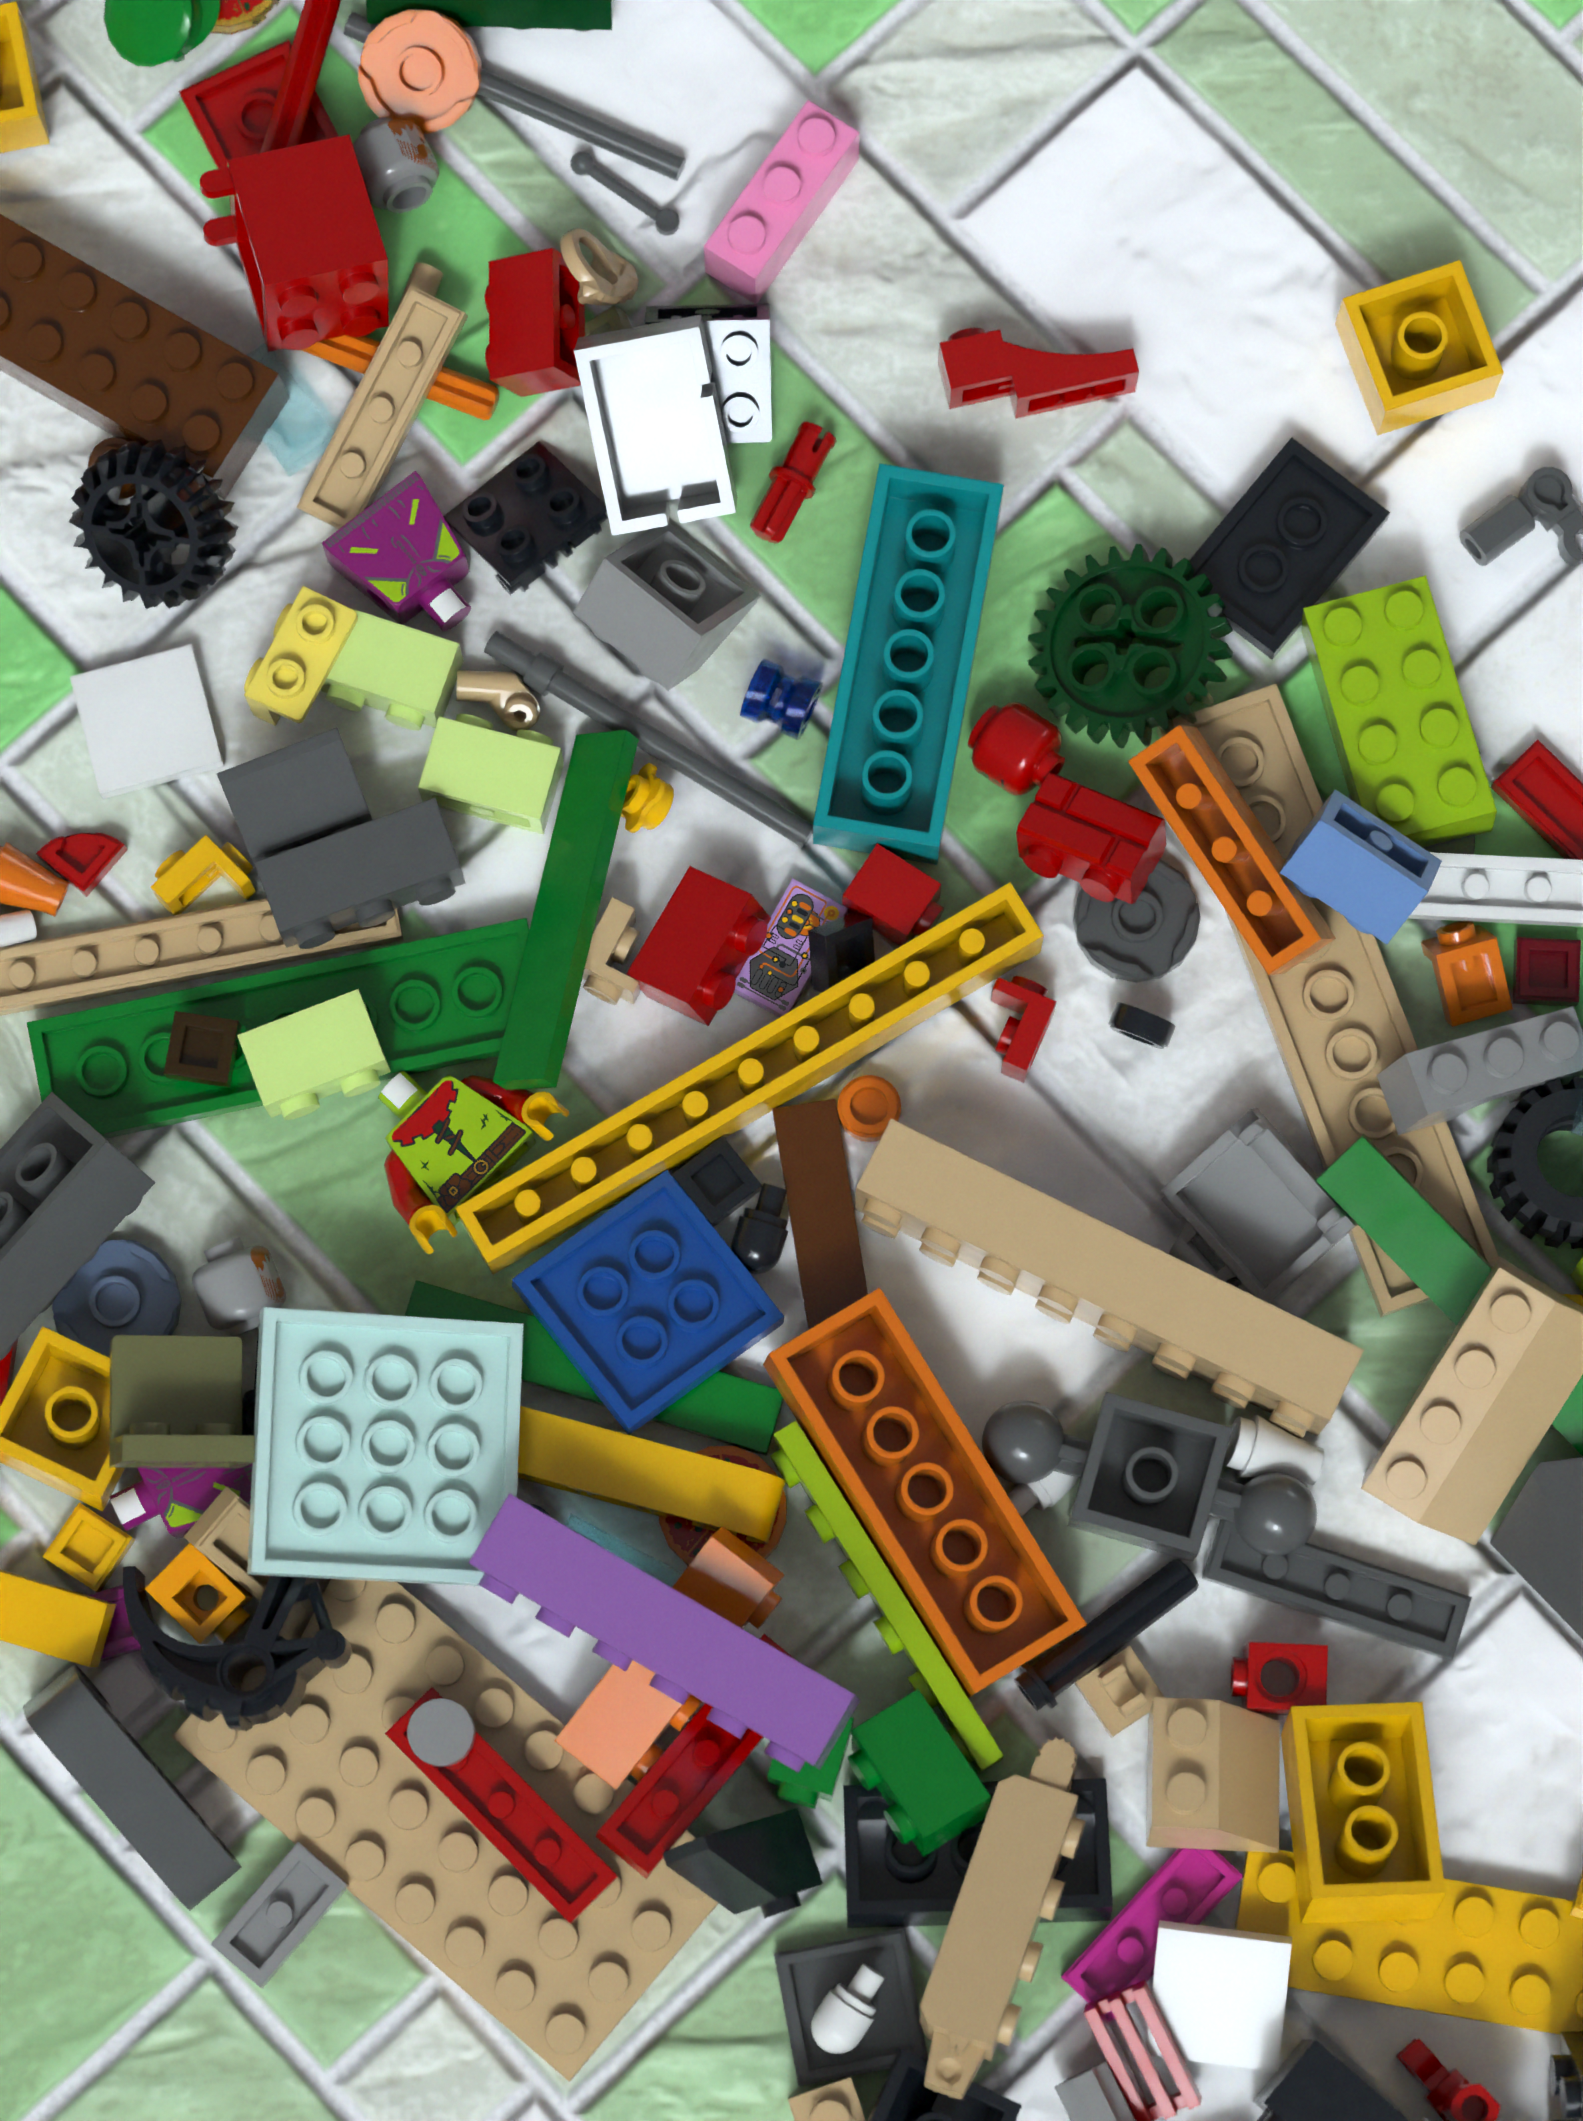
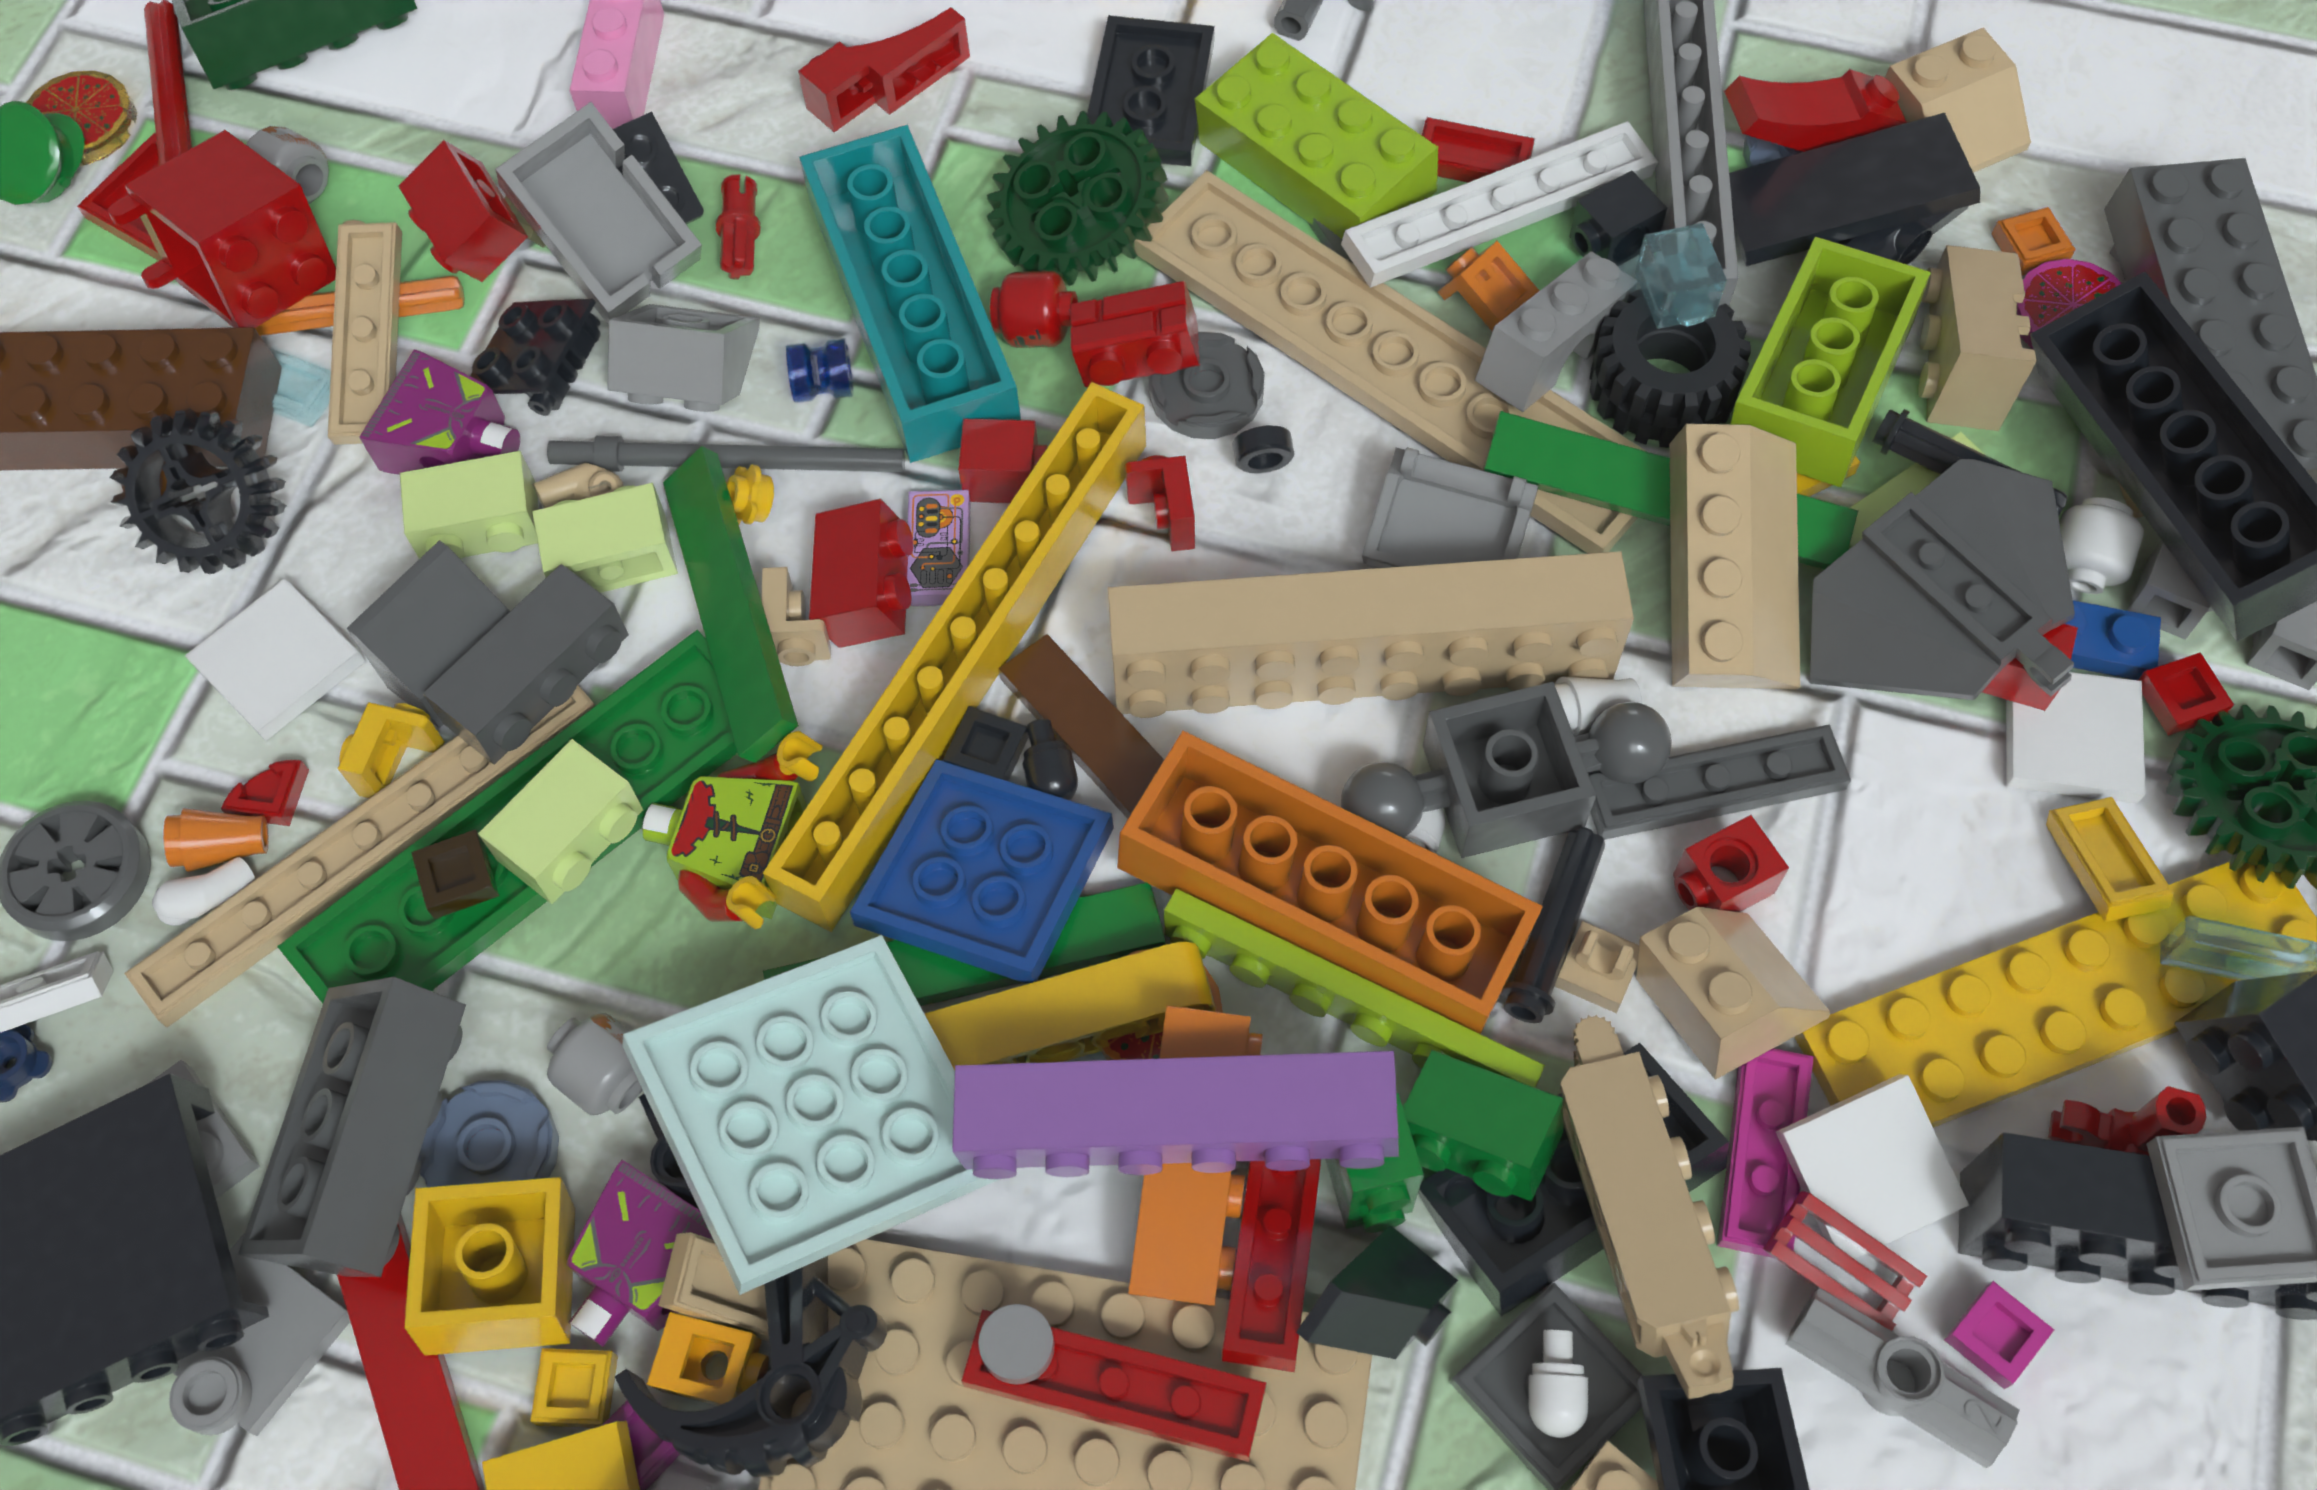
camera: 30 degrees left, 15 degrees down
olive bracket [109,1335,255,1468] -> none
light yellow bracket [244,586,358,726] -> none
dark grey bar [344,12,686,181] -> none
tile [358,9,481,134] -> none
tan piece [560,228,639,306] -> none
dark grey hinge [570,151,679,236] -> none
black plate [808,912,875,993] -> none
orange tile [837,1075,901,1142] -> none
orange brick [1128,725,1336,975] -> none
medium blue brick [1280,789,1442,945] -> none
yellow brick [1281,1702,1446,1924] -> none
dark red tile [1512,937,1581,1007] -> none

